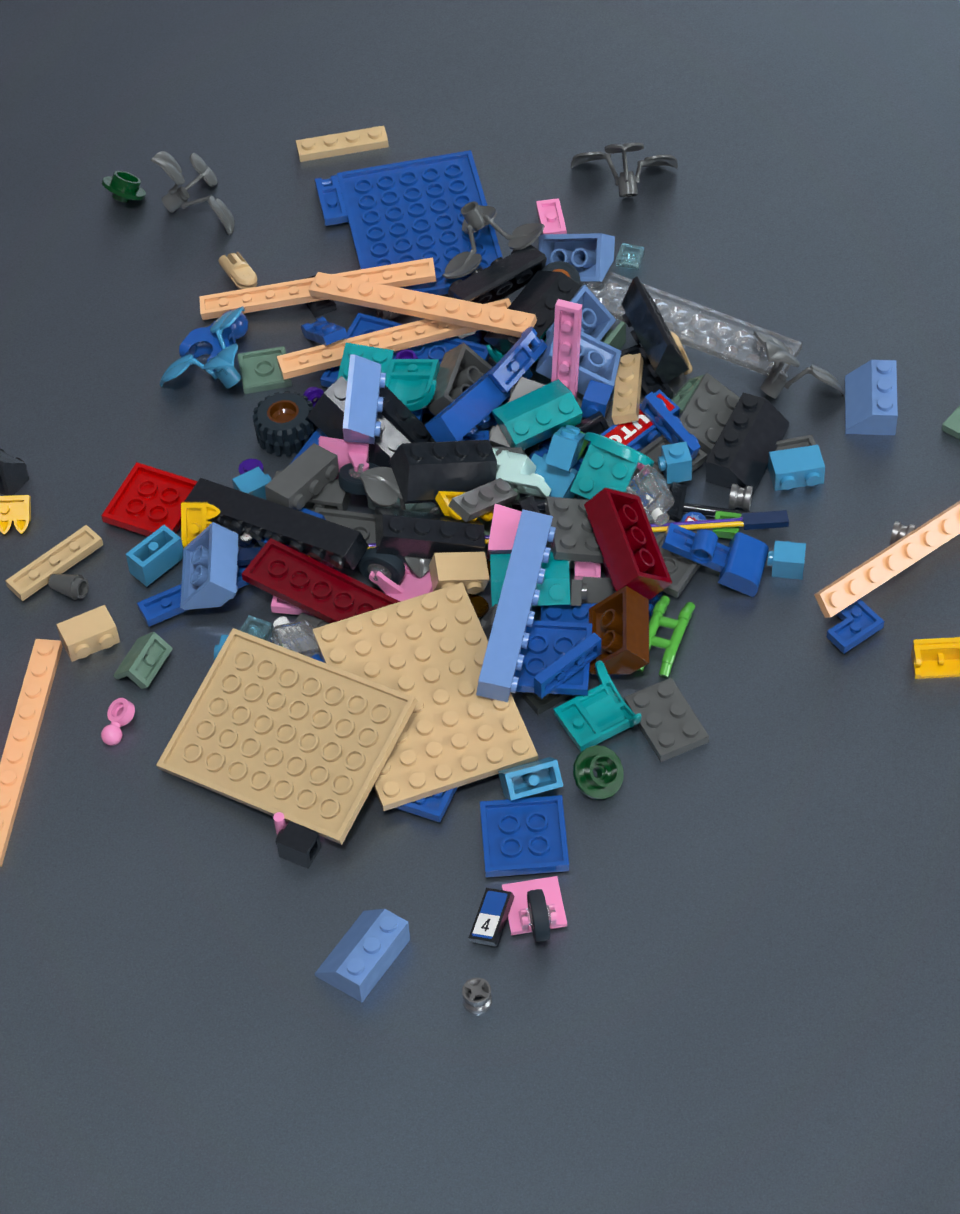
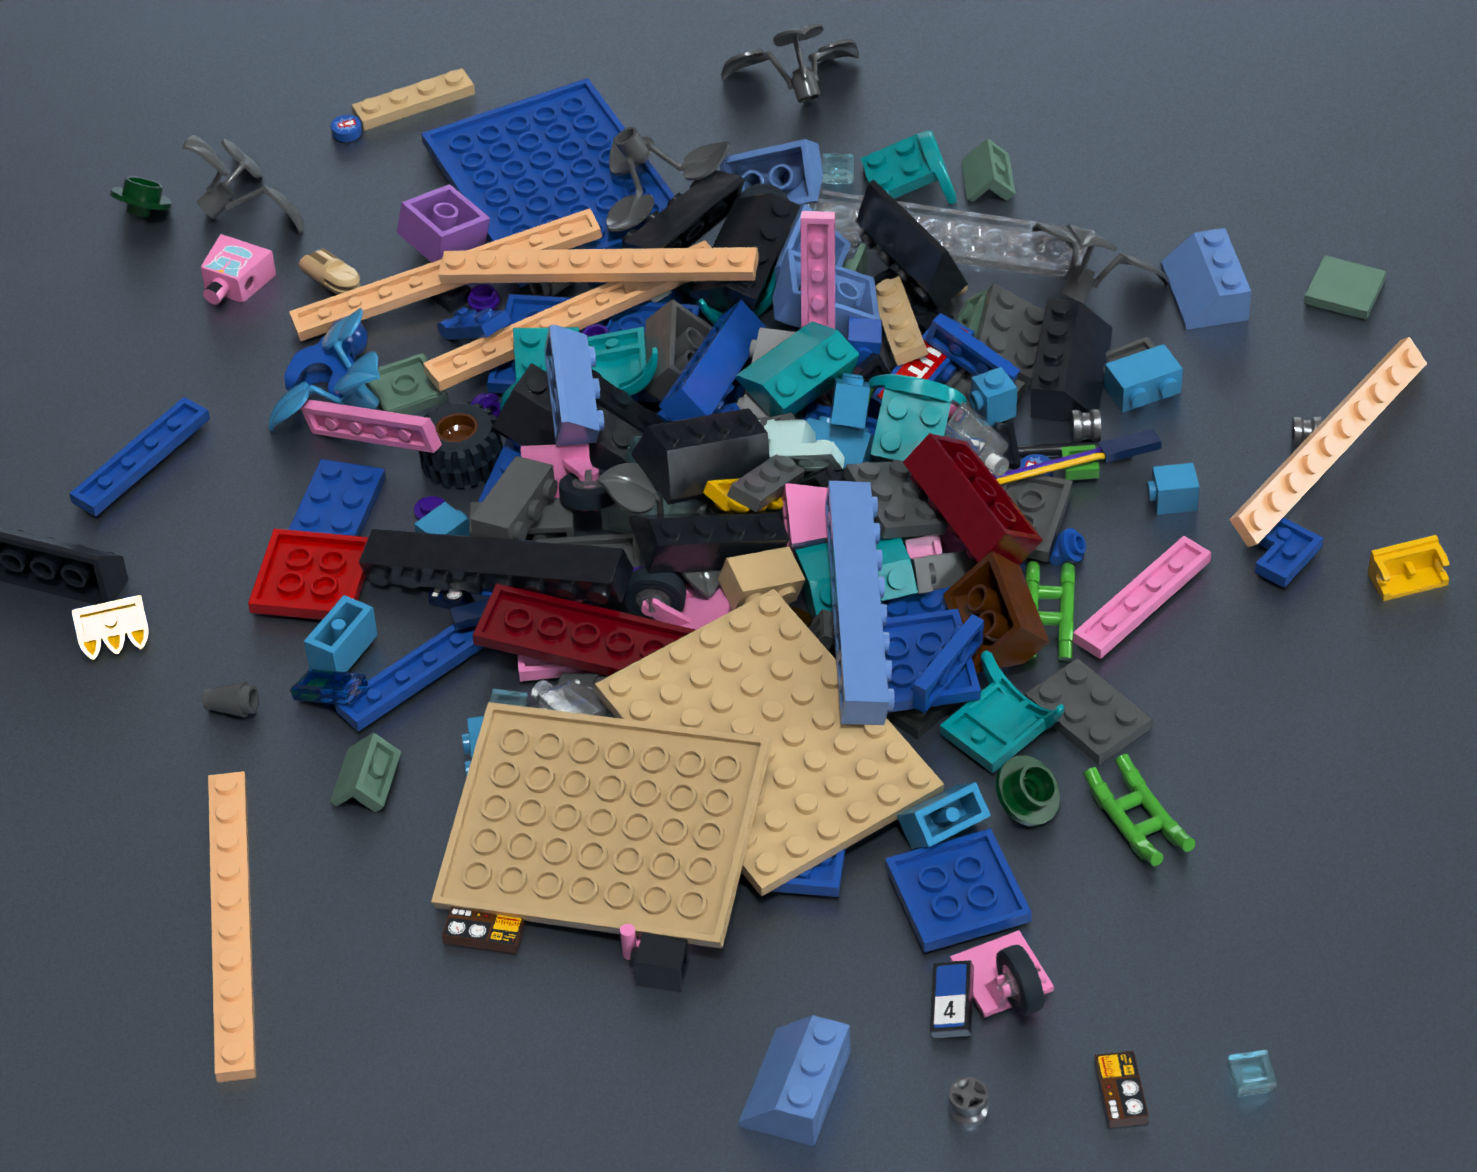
camera: 15 degrees left, 5 degrees down
tan plate [5,525,103,601] -> none
tan brick [56,605,120,662] -> none
bright pink plate [101,698,135,746] -> none
medium blue slope [180,522,239,610] -> none
yellow plate [181,502,221,550] -> none
blue plate [314,175,348,226] -> none
blue plate [487,327,547,393] -> none
bright pink plate [536,198,567,234] -> none
blue plate [661,523,769,597] -> none
none -> blue plate [69,397,210,517]
none -> bright pink torso [201,234,276,305]
none -> blue plate [288,459,386,536]
none -> clear blue tile [290,669,368,705]
none -> bright pink plate [300,399,442,453]
none -> blue tile [331,115,362,143]
none -> medium lavender brick [397,184,490,263]
none -> tile [442,907,526,954]
none -> dark purple plate [468,284,500,312]
none -> teal piece [860,129,957,204]
none -> sand green panel [961,138,1016,202]
none -> blue plate [1049,528,1086,566]
none -> bright pink plate [1073,536,1211,659]
none -> bright green piece [1083,753,1195,866]
none -> tile [1094,1050,1149,1128]
none -> clear light blue plate [1227,1049,1277,1097]

